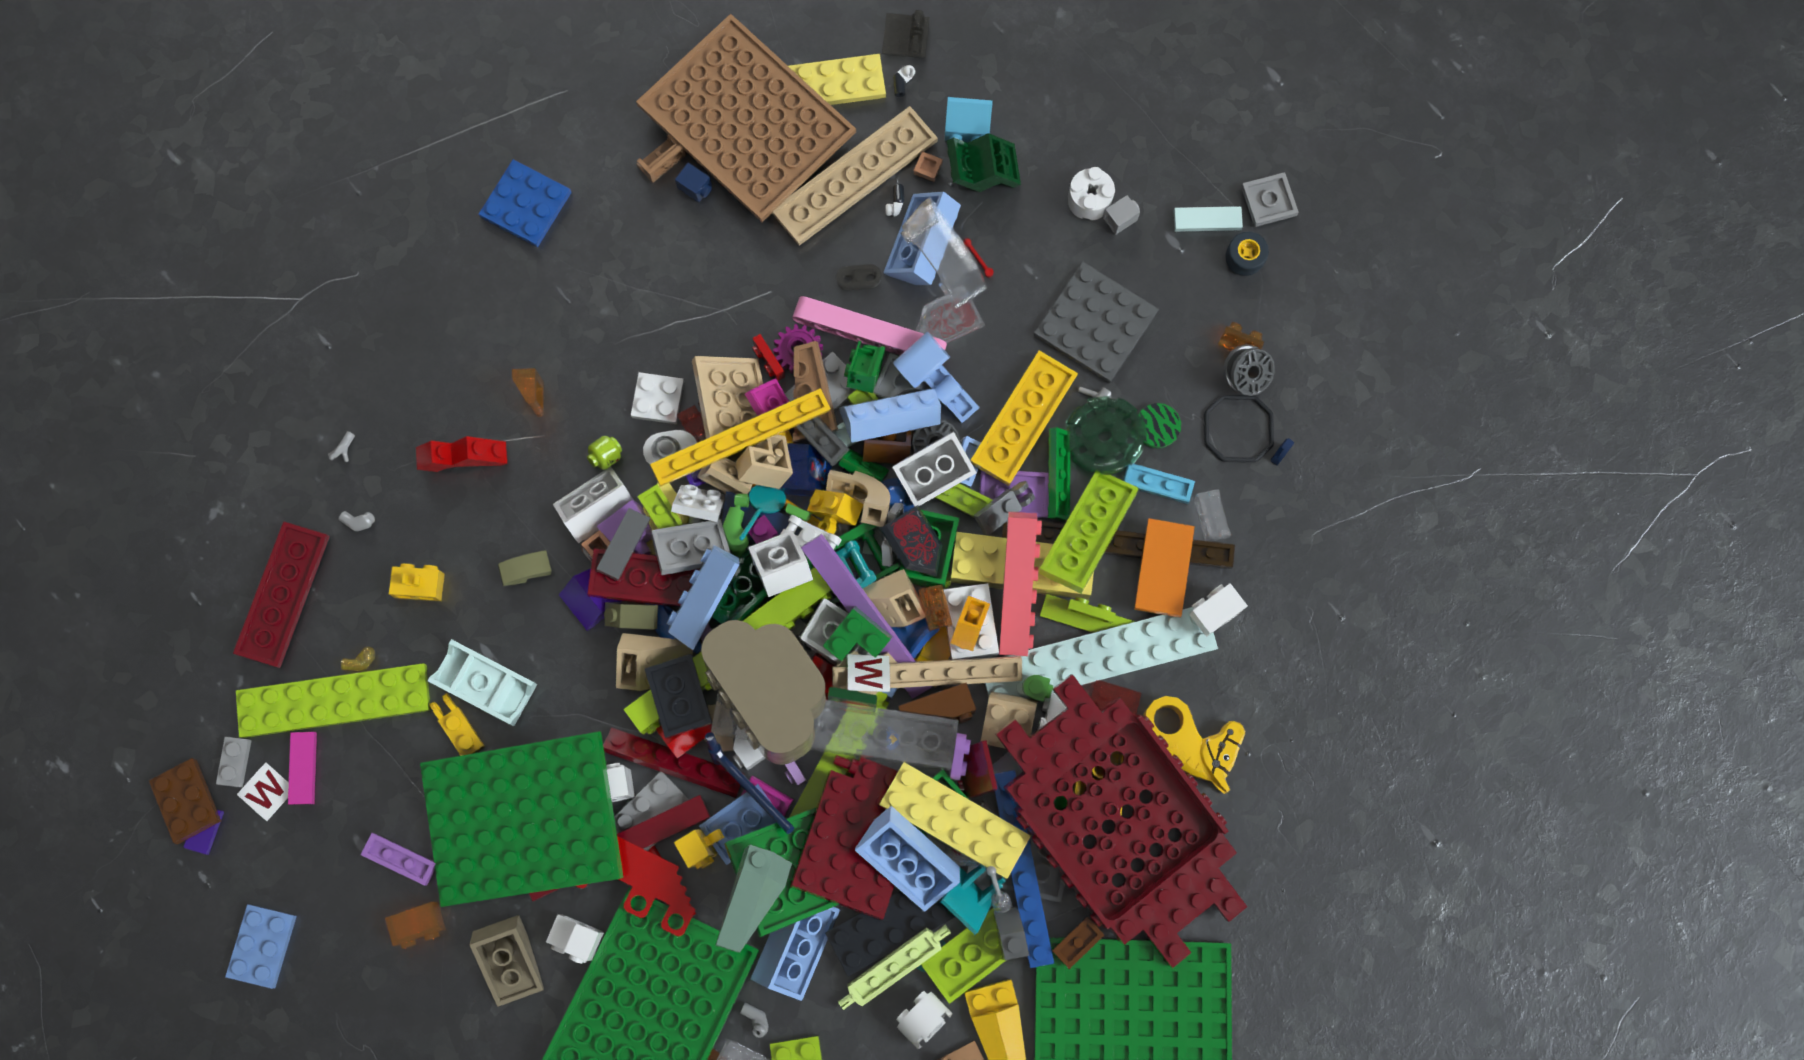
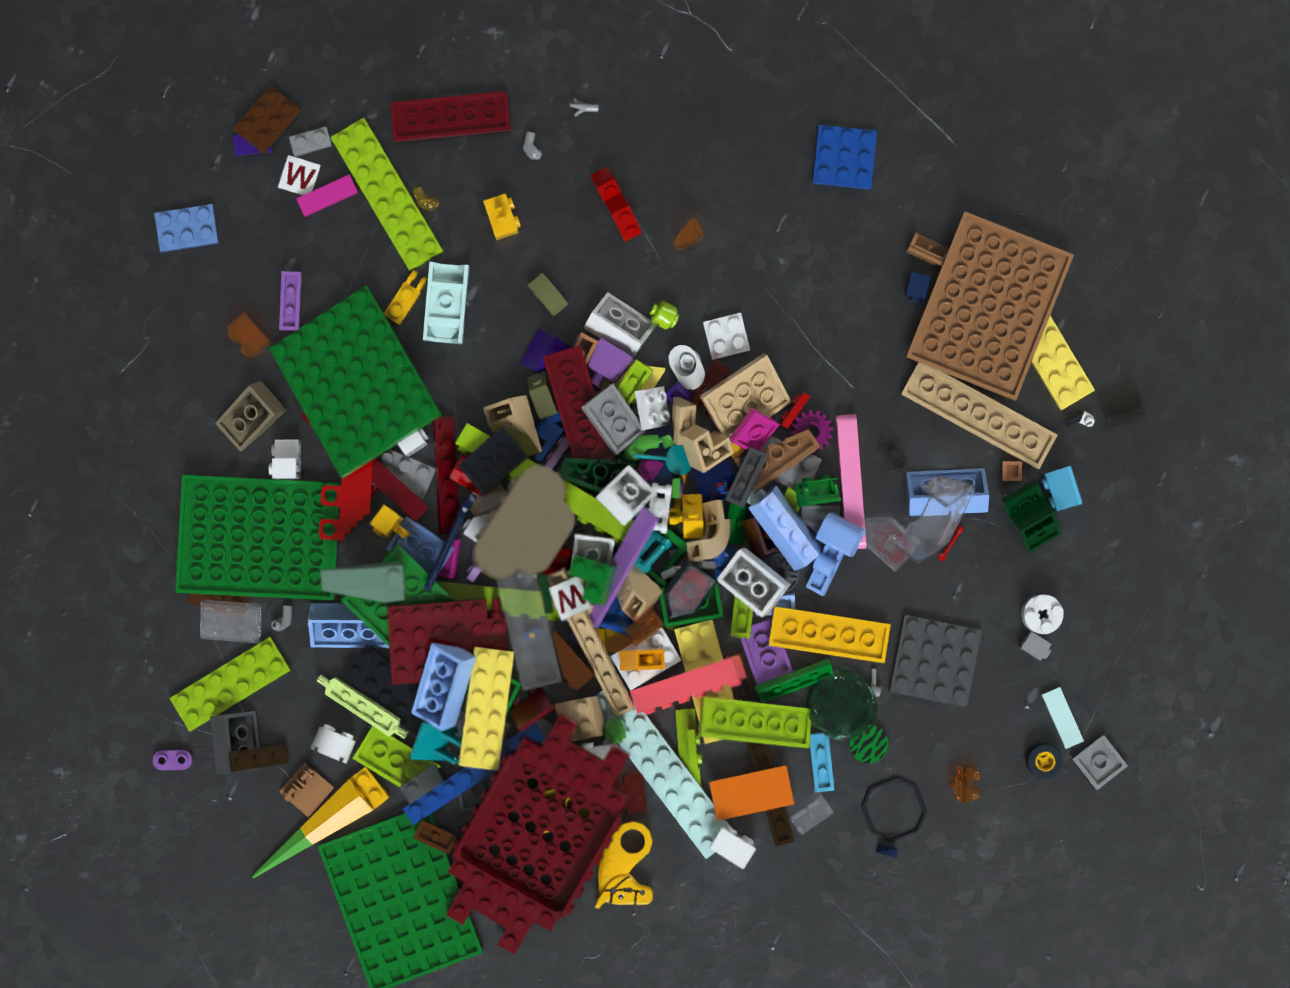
camera: 75 degrees right, 10 degrees up
dark grey tile [597,508,650,581] -> none
yellow plate [650,388,830,487] -> none
light blue slope [666,545,739,650] -> none
arm [886,184,905,217] -> none
medium lavender plate [950,733,971,780] -> none
dark grey hinge [974,481,1035,535] -> none
hinge [987,866,1012,913] -> none
dark grey wheel [1223,344,1275,396] -> none

